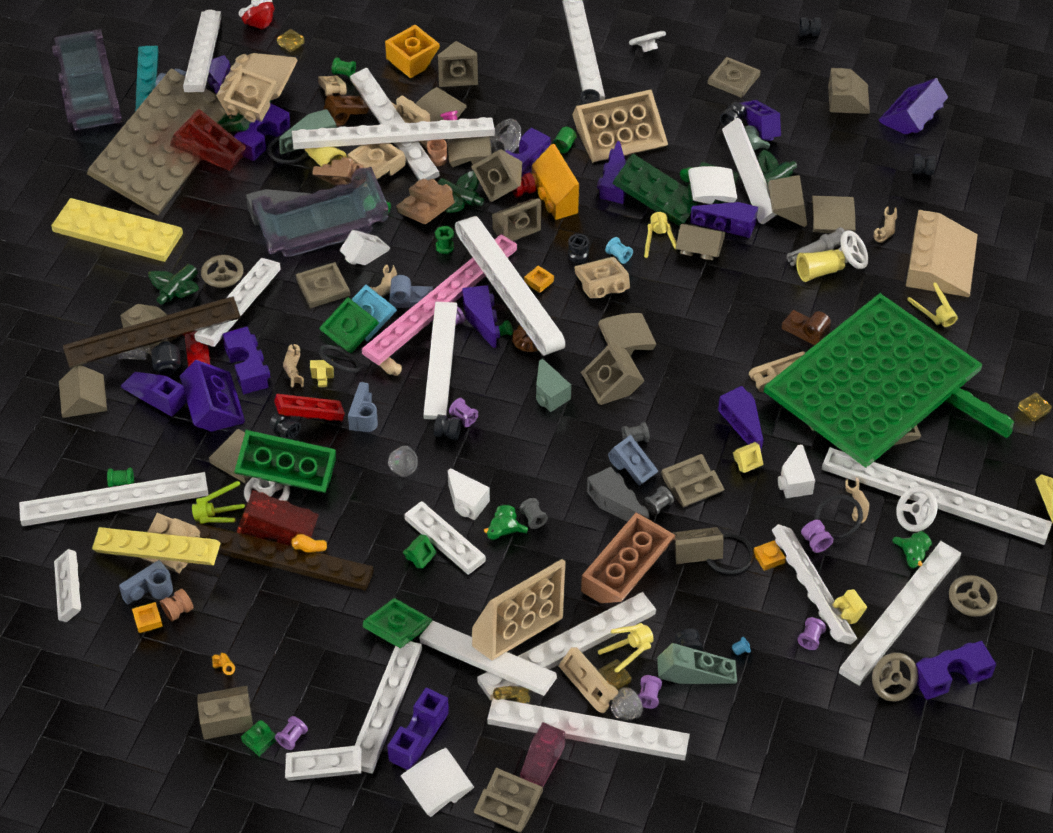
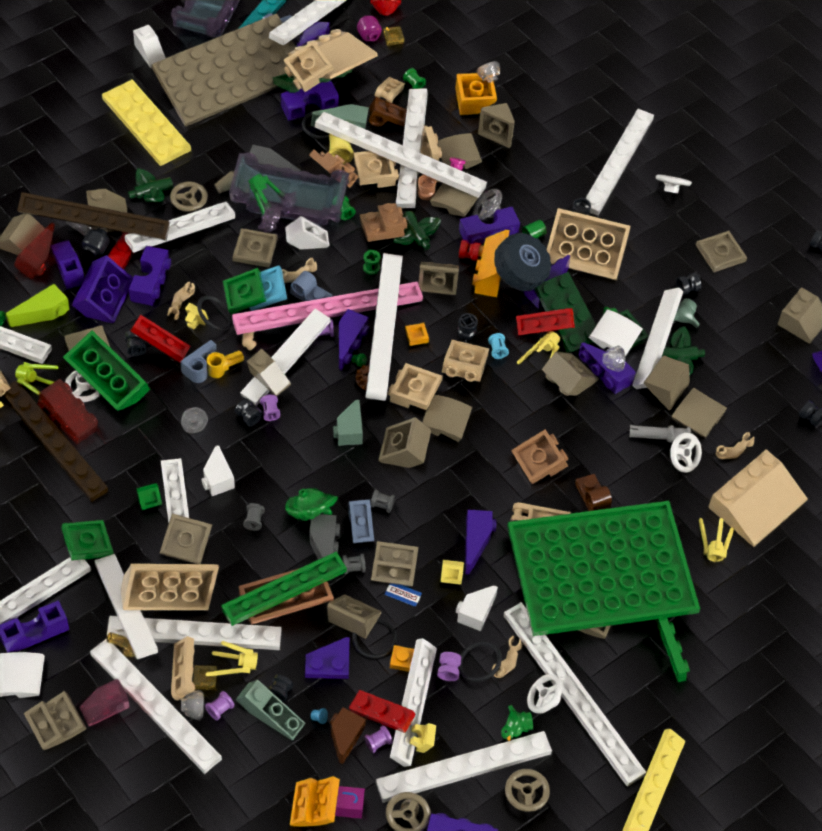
camera: 30 degrees right, 5 degrees up
clear red wedge [170,109,246,171] -> none
light orange arm [291,534,327,553] -> none
dark tan slope [471,149,522,202] -> none
green animal [484,505,528,540] -> none
dark purple slope [740,100,781,141] -> none
light yellow plant [796,249,845,282] -> none
clear yellow plate [1018,392,1052,422] -> none
none -> lime slope [6,284,70,327]
none -> clear red slope [14,223,55,279]
none -> white slope [133,25,165,68]
none -> dark tan tile [160,513,212,564]
none -> yellow axle [207,351,244,378]
none -> dark tan cone [214,170,243,194]
none -> green plate [222,551,347,626]
none -> dark tan slope [247,349,291,396]
none -> plant [248,173,297,233]
none -> green piece [285,488,338,521]
none -> light orange slope [290,776,340,827]
none -> dark purple wing [305,637,349,679]
none -> reddish brown slope [330,707,366,764]
none -> magenta brick [335,786,365,819]
none -> red plate [349,690,416,733]
none -> magenta head [357,16,382,41]
none -> sticker [384,584,422,607]
none -> tan plate [388,363,442,410]
none -> clear cone [477,61,500,83]
none -> black wheel [494,233,551,291]
none -> medium nougat plate [511,429,568,484]
none -> red plate [516,308,575,335]
none -> clear cone [603,345,625,372]

